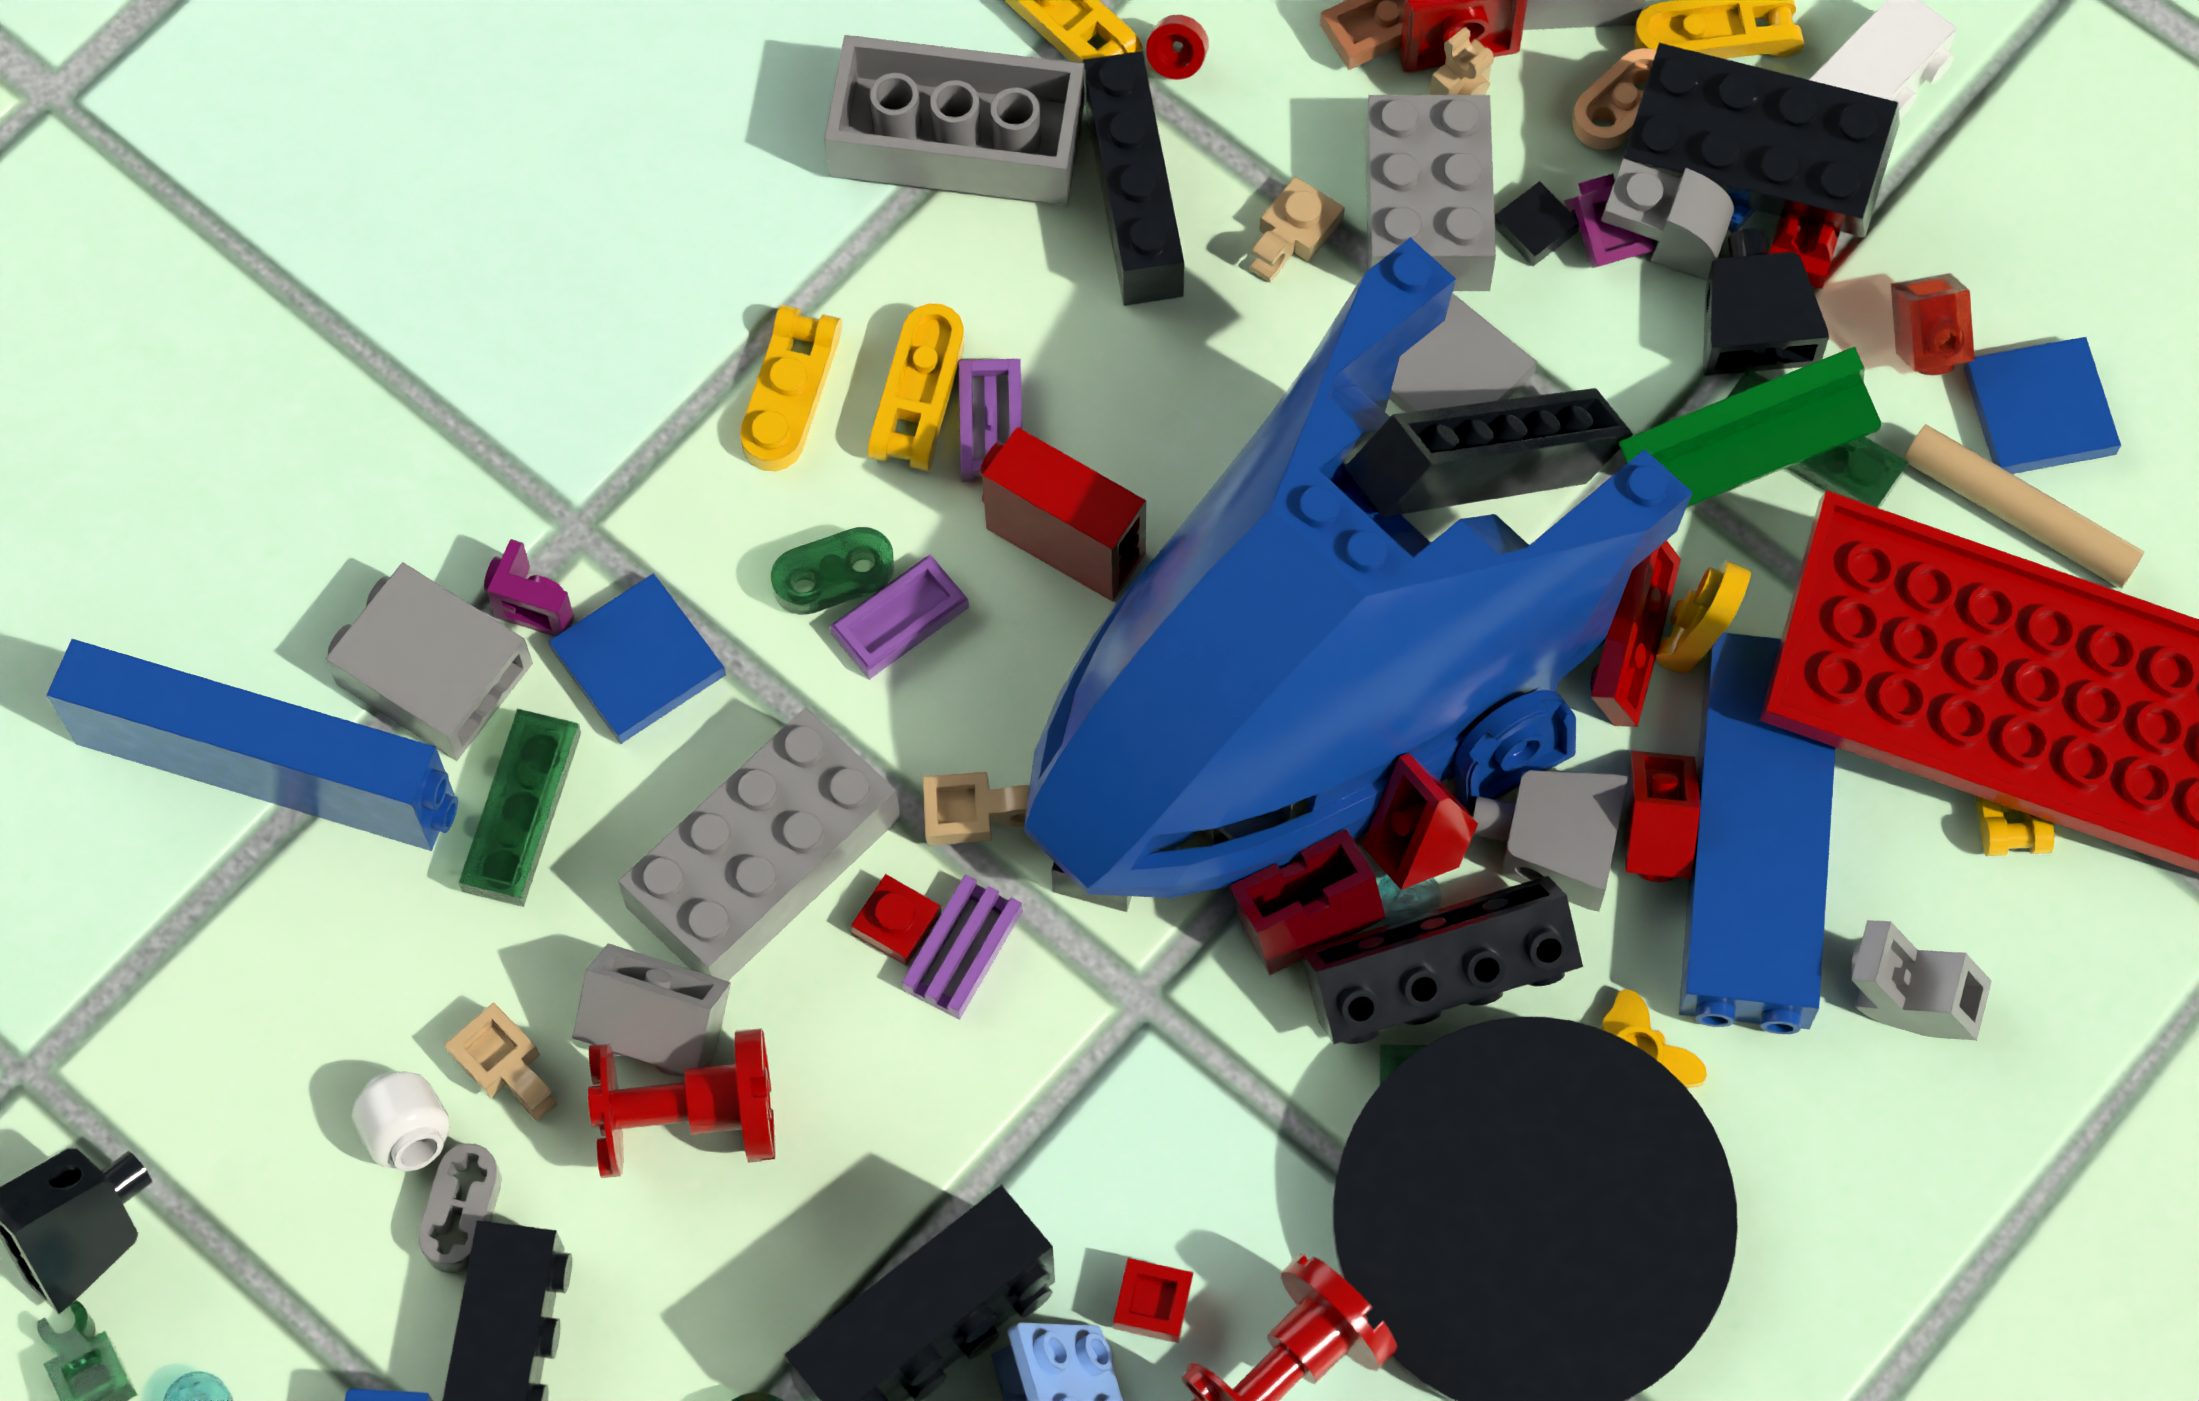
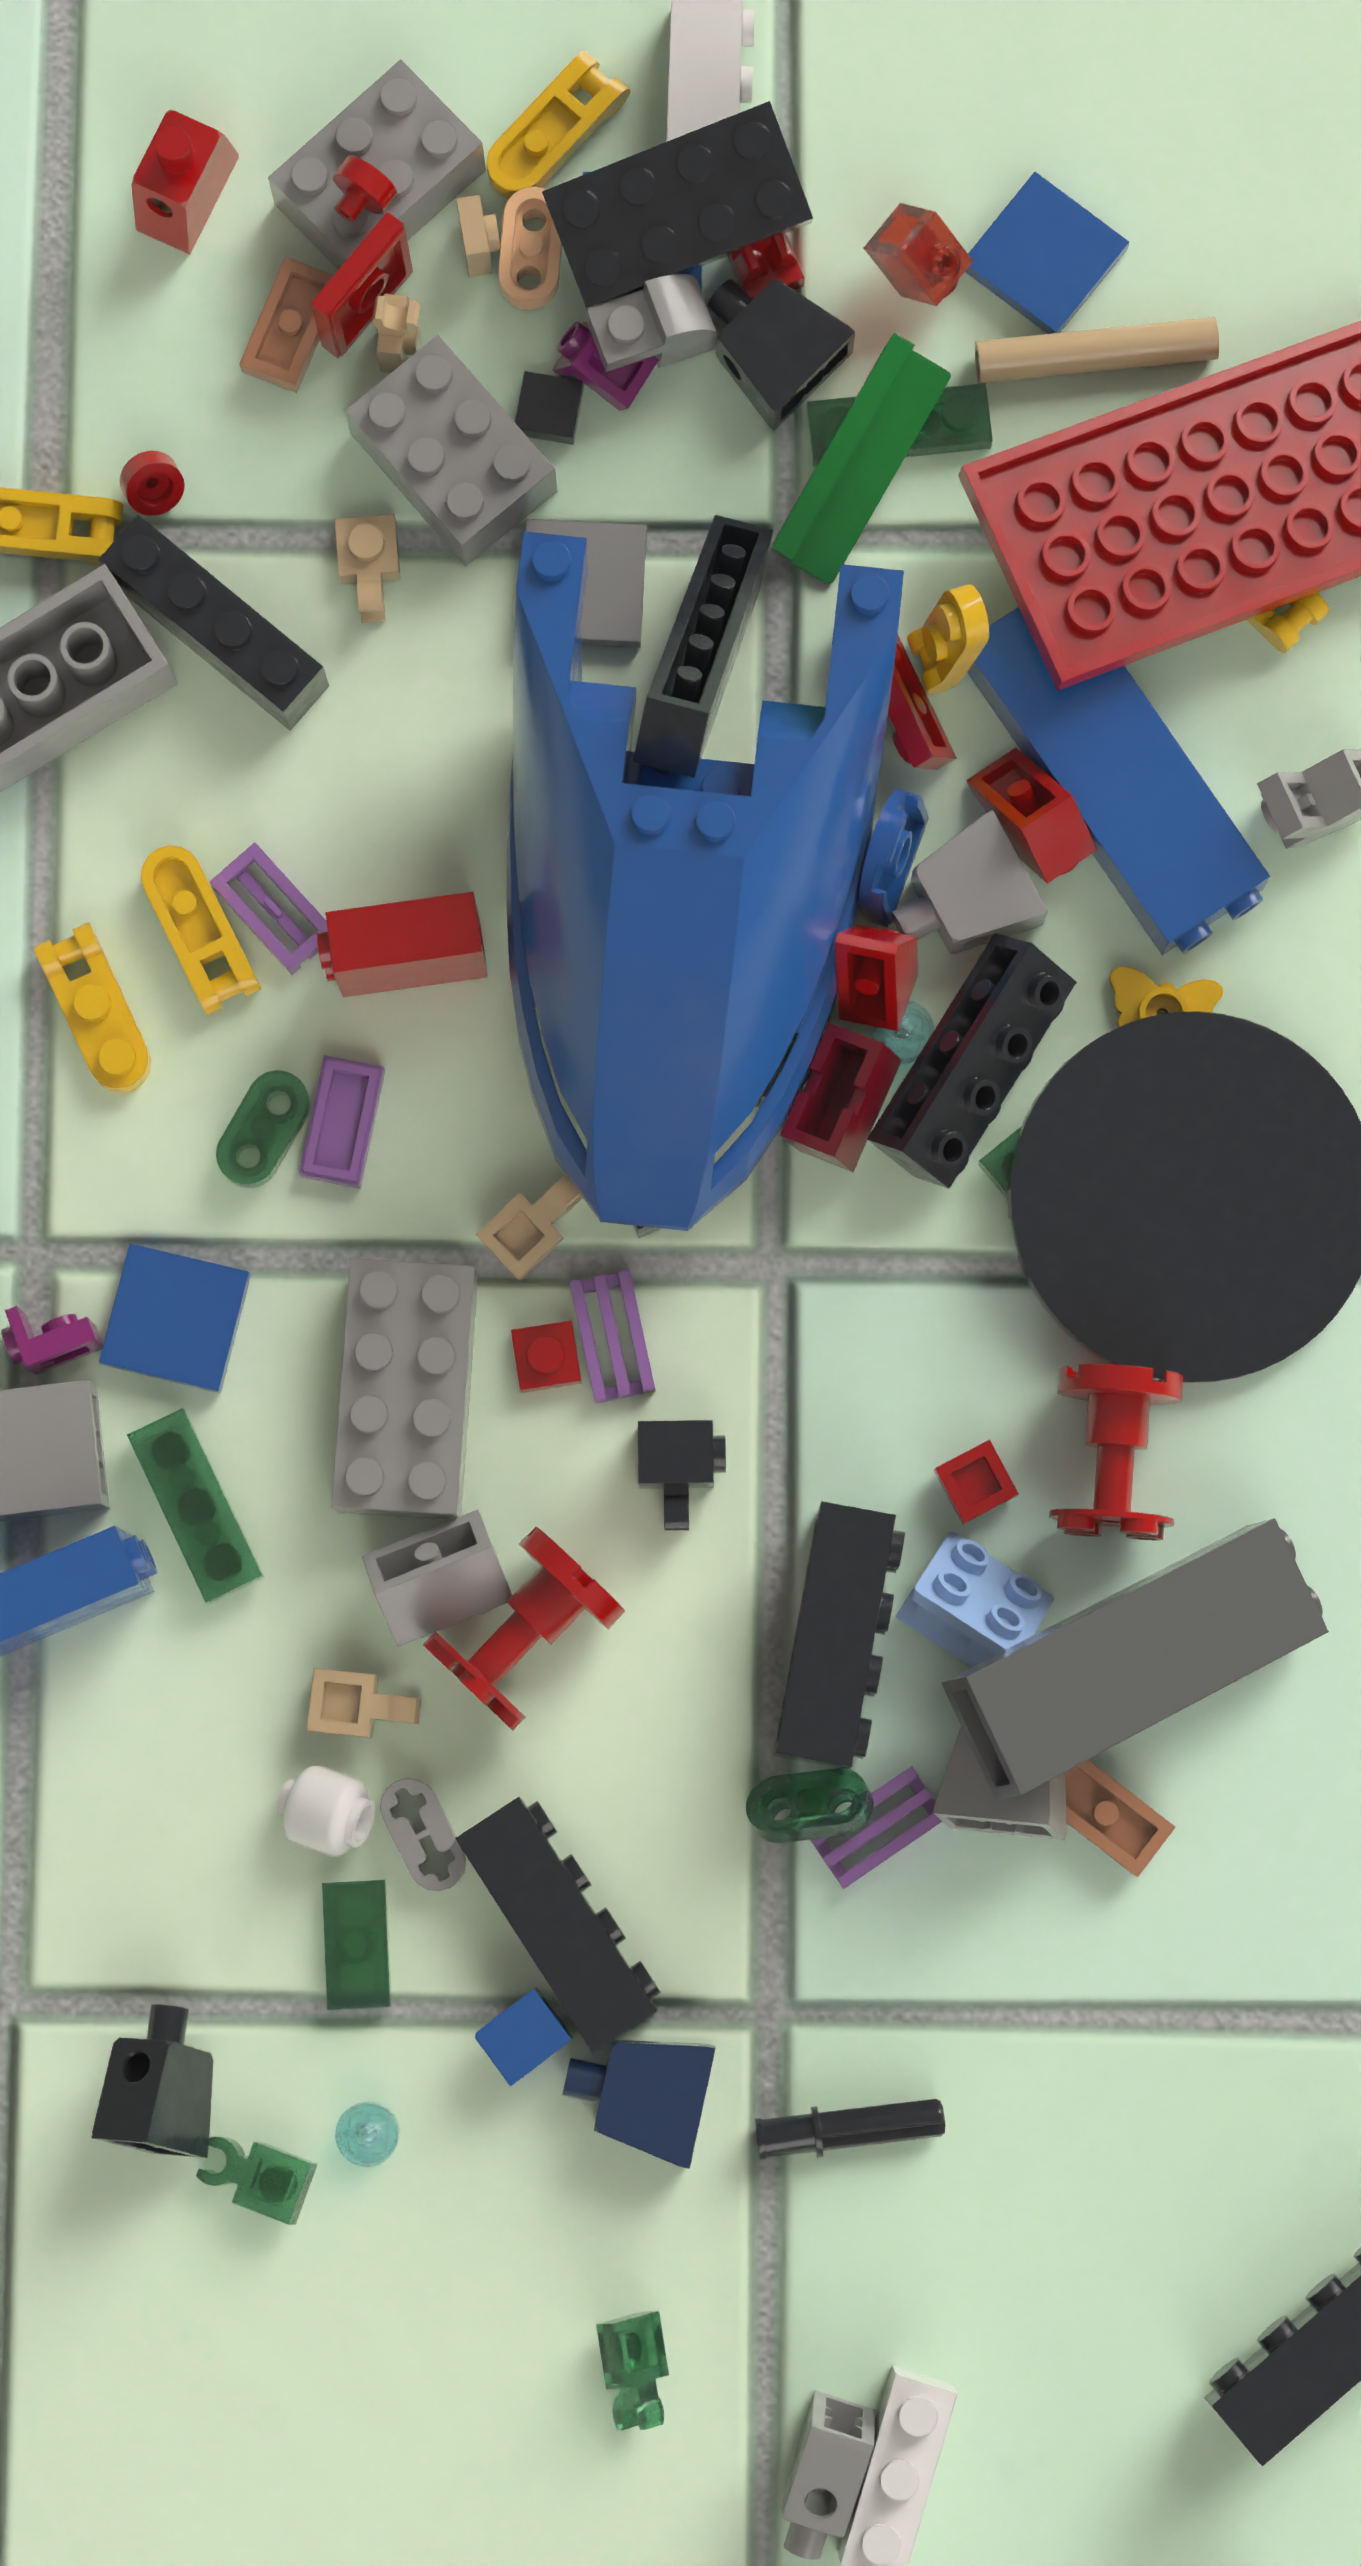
camera: 40 degrees left, 15 degrees up
none -> clear green plate [322,1880,392,2010]
none -> tan plate [456,195,501,277]
none -> black brick [638,1420,726,1531]

